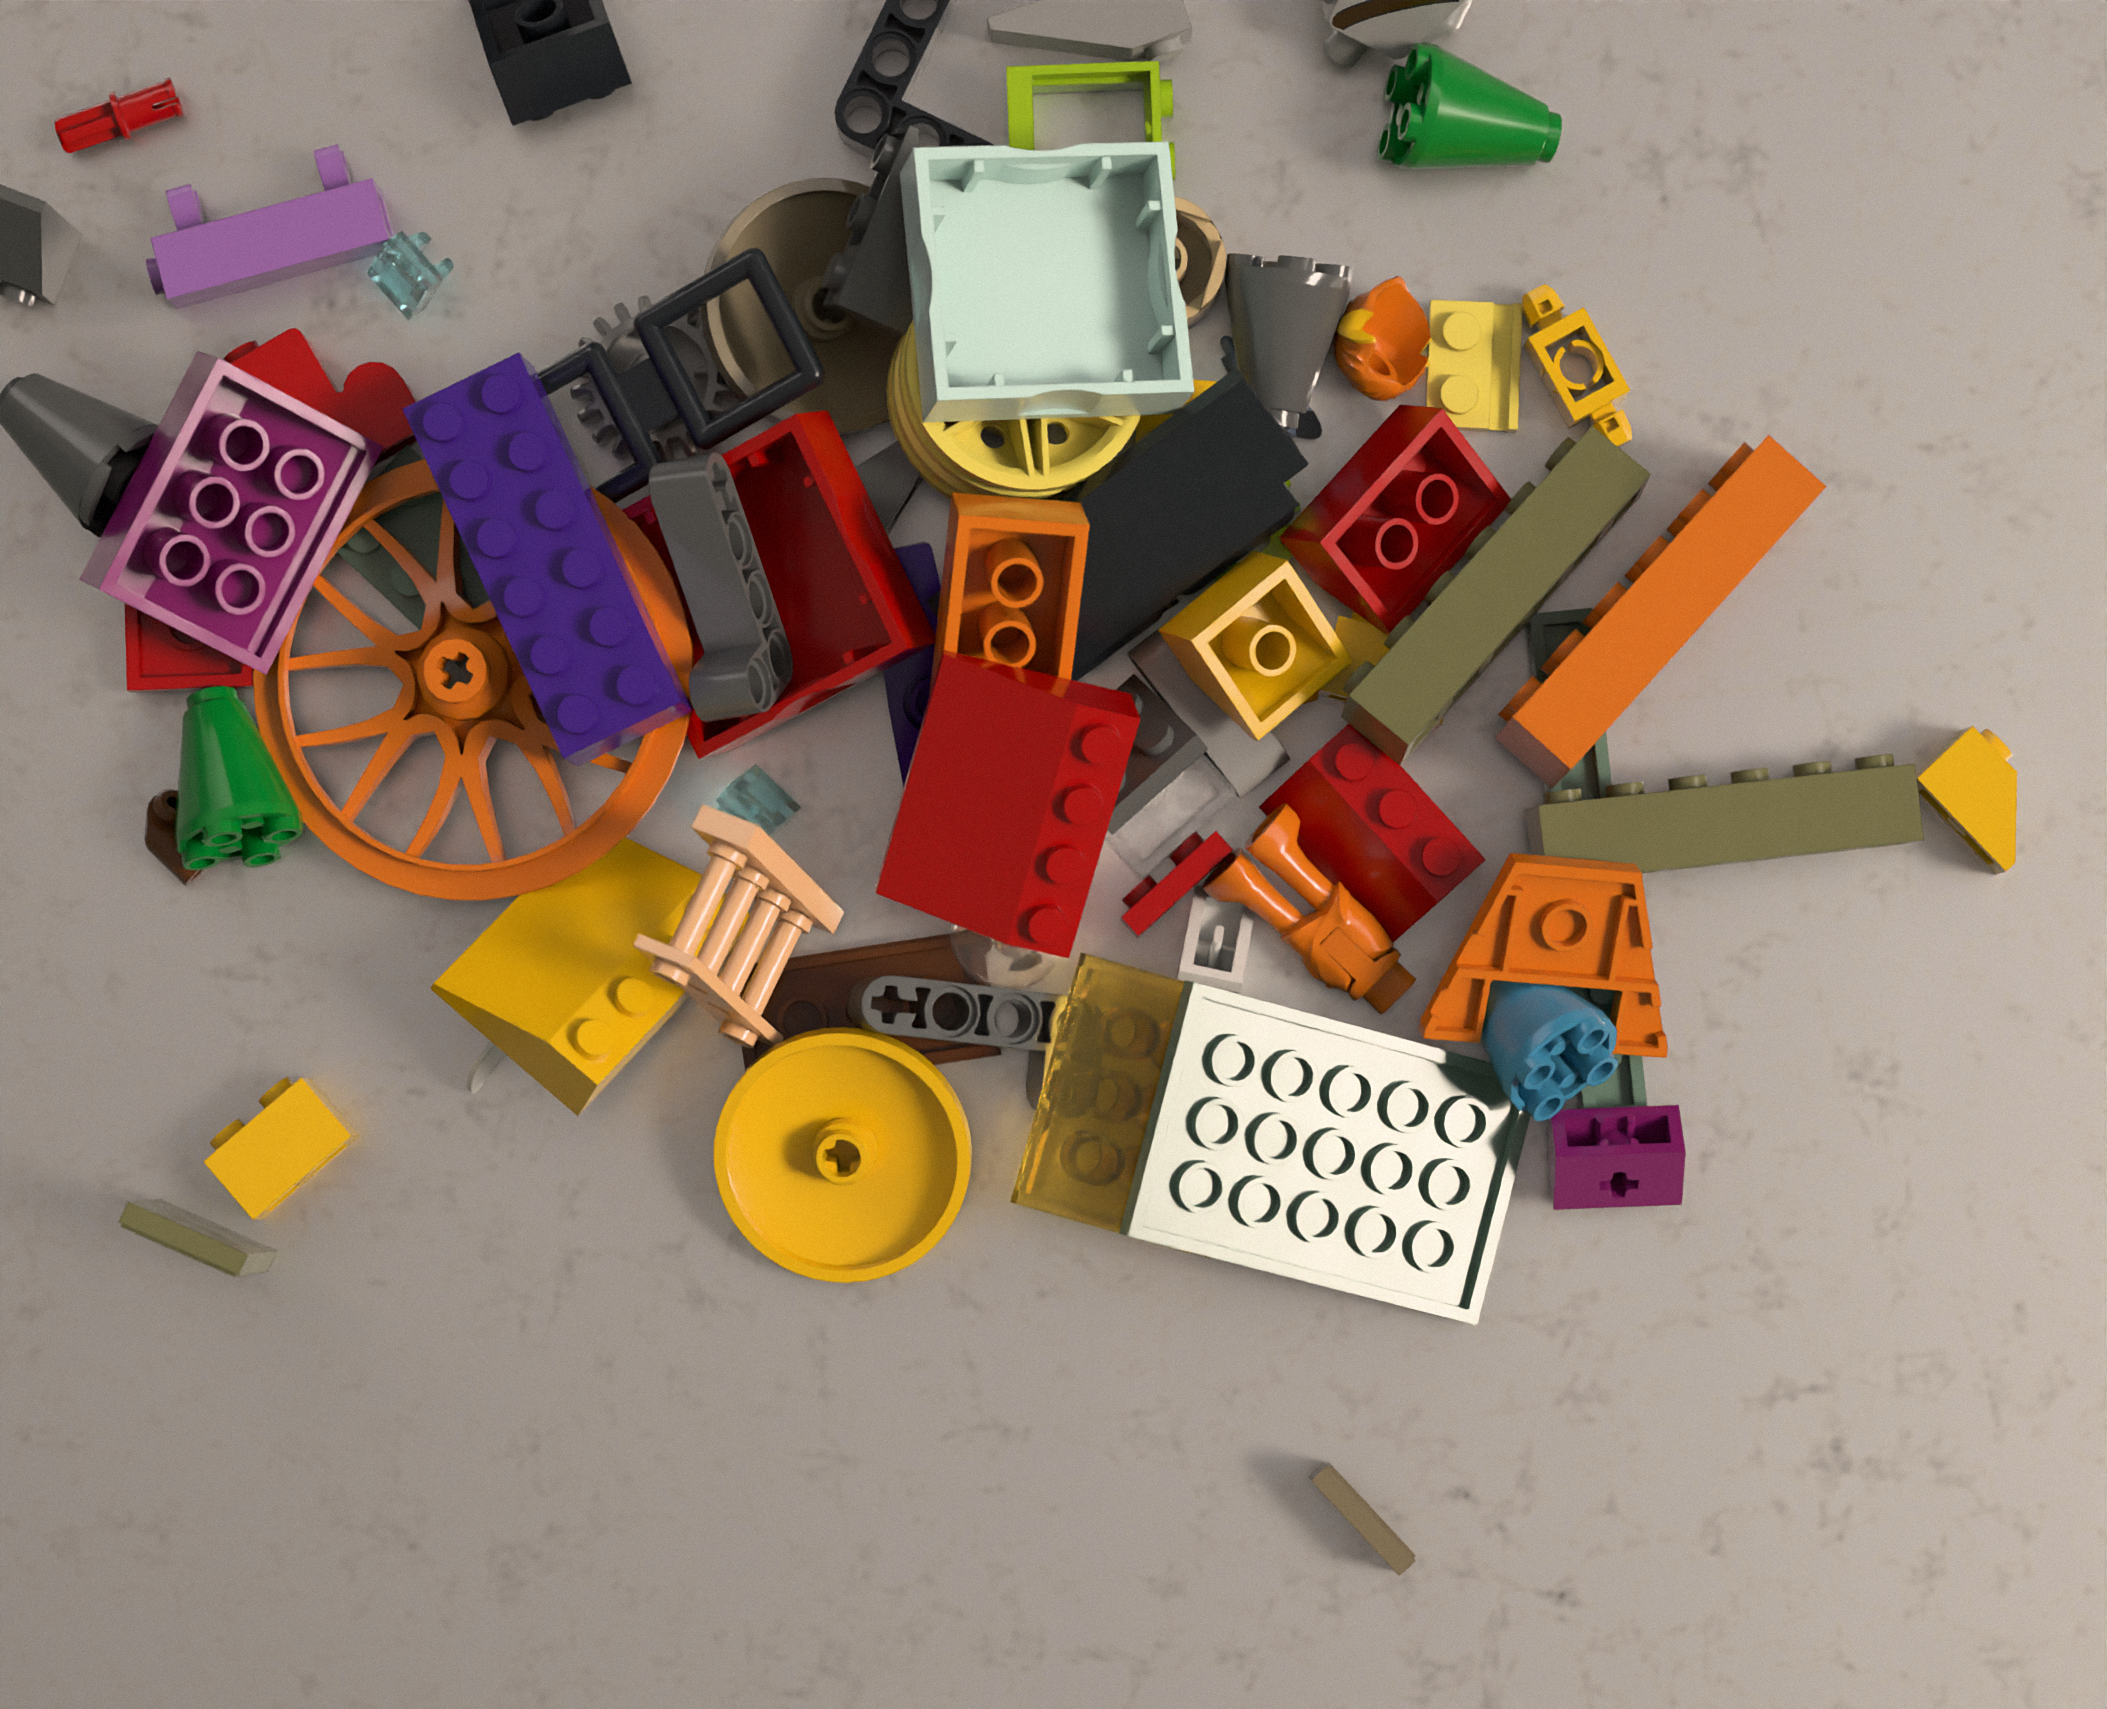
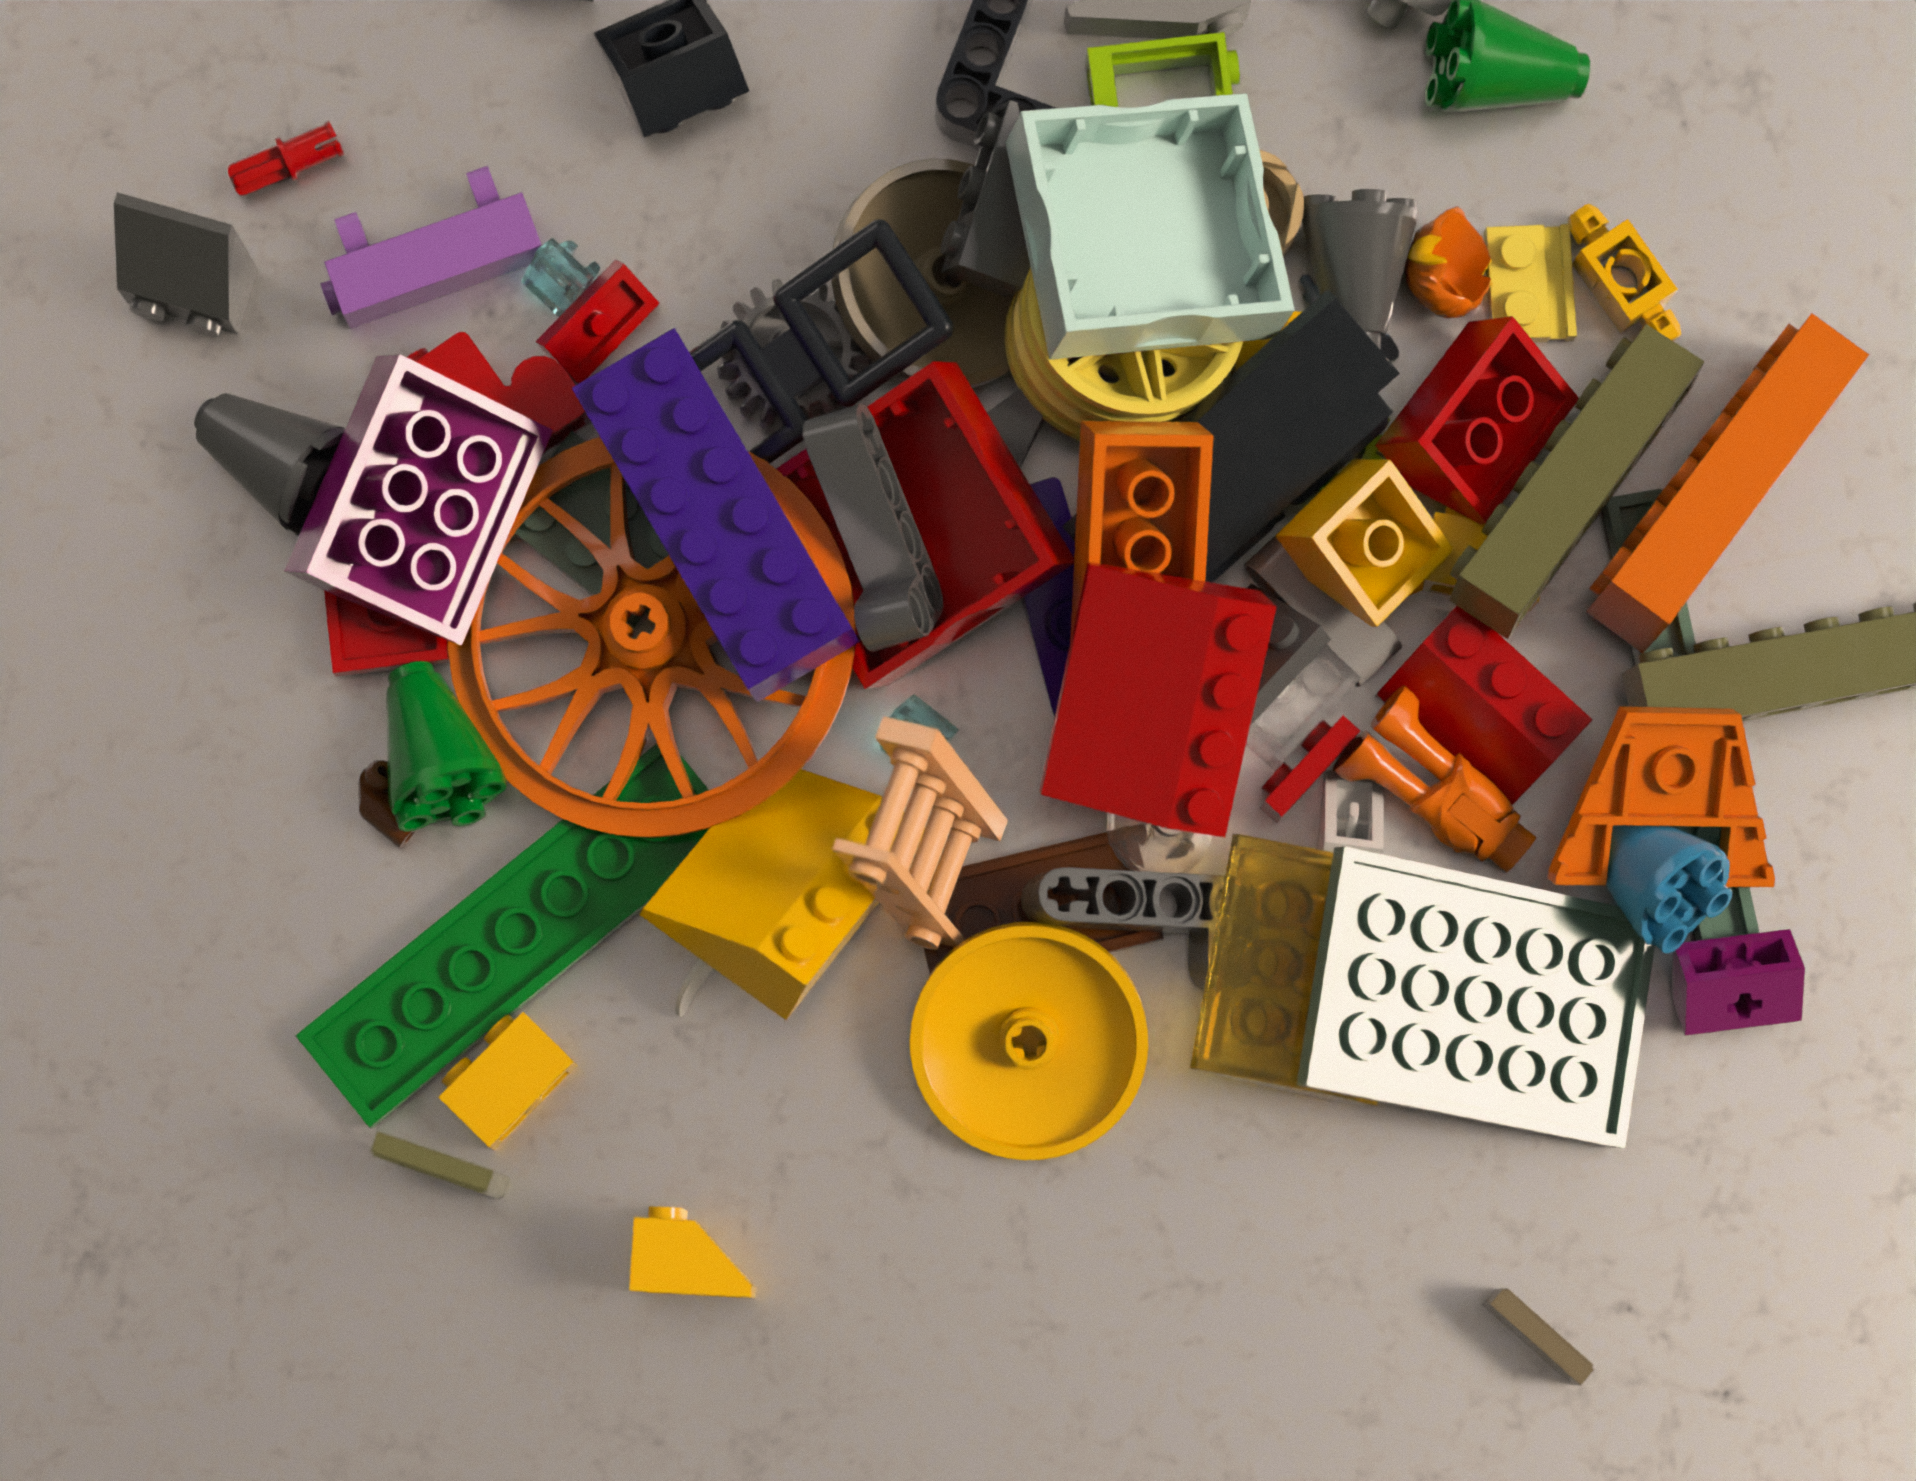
camera: 15 degrees left, 5 degrees down
none -> green plate [295,743,710,1129]
none -> red plate [535,259,660,384]
none -> yellow slope [629,1206,756,1299]

